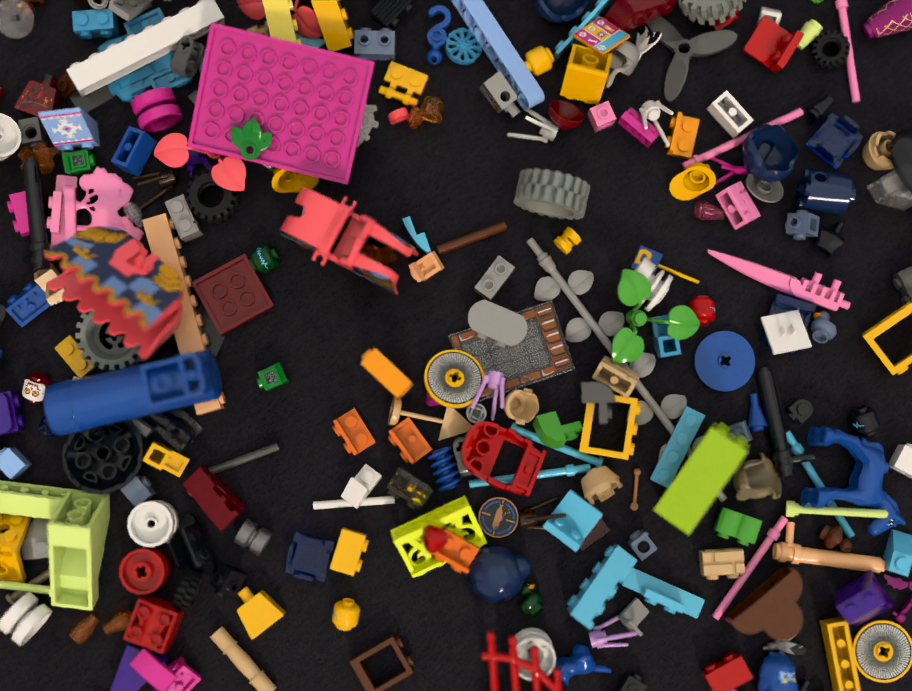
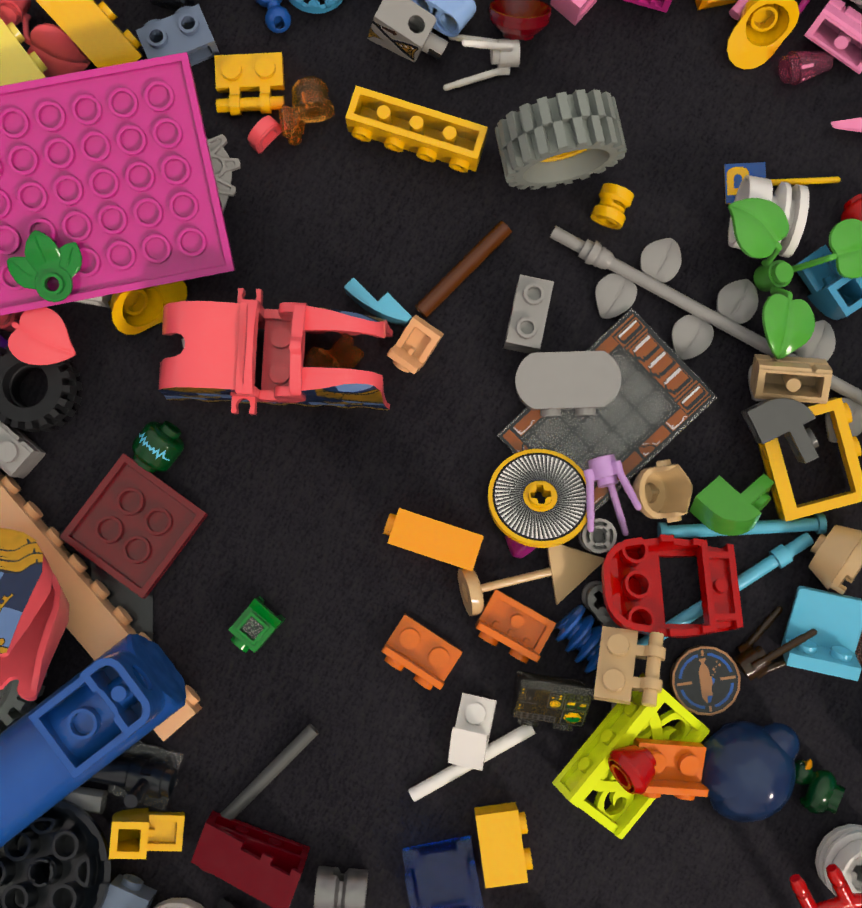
camera: 25 degrees left, 0 degrees up
none -> yellow brick [345,86,488,172]
none -> tan plate [593,626,666,707]

